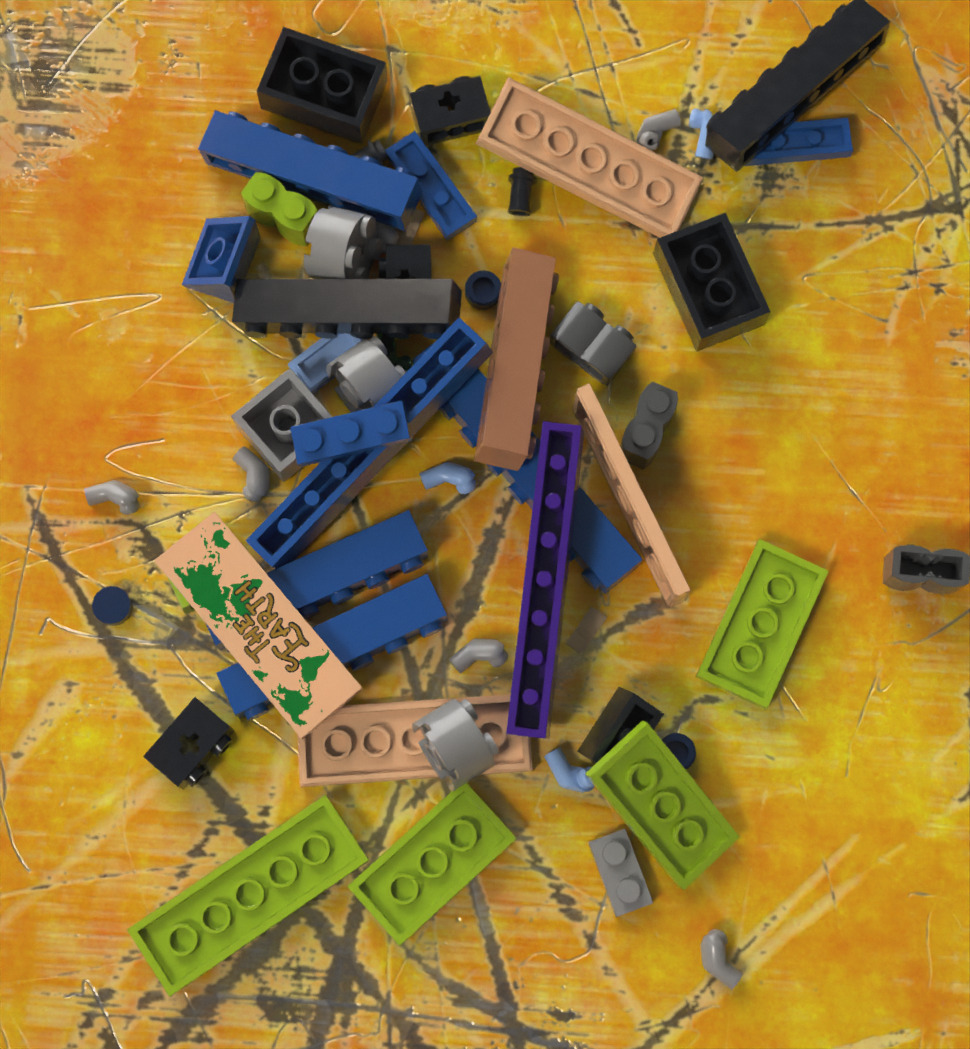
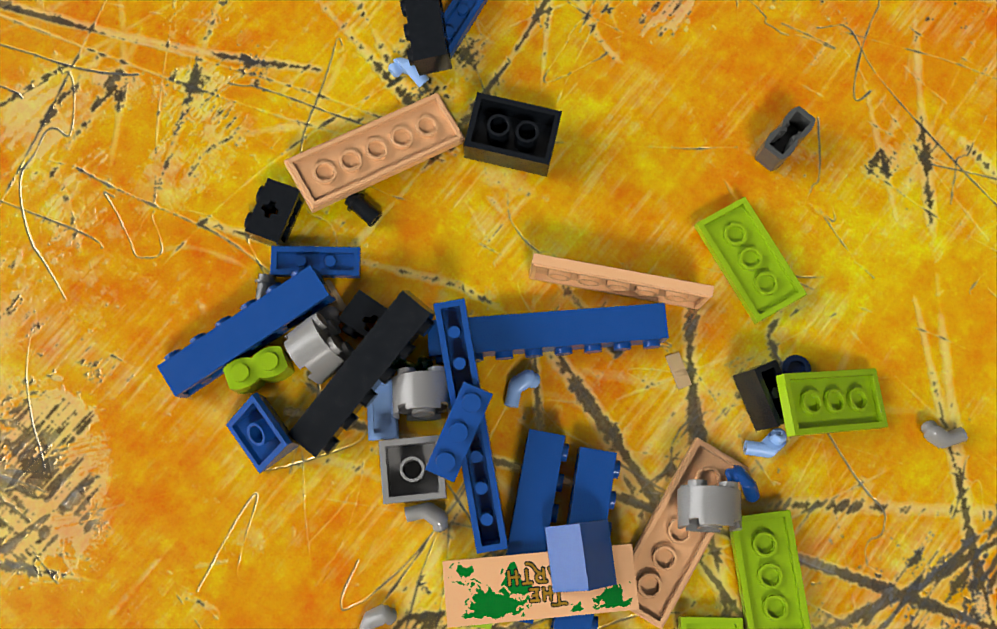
camera: 60 degrees left, 0 degrees up
black brick [257,27,388,144] -> none
light grey arm [449,638,508,674] -> none
dark blue tile [465,271,501,310] -> none
nougat brick [474,247,559,471] -> none
dark purple brick [506,421,585,739] -> none
dark grey brick [550,301,636,386] -> none
light grey plate [588,829,653,917] -> none
dark grey brick [620,382,678,470] -> none
light grey arm [636,109,681,151] -> none
none -> slope [545,519,617,593]
none -> blue arm [725,465,760,502]

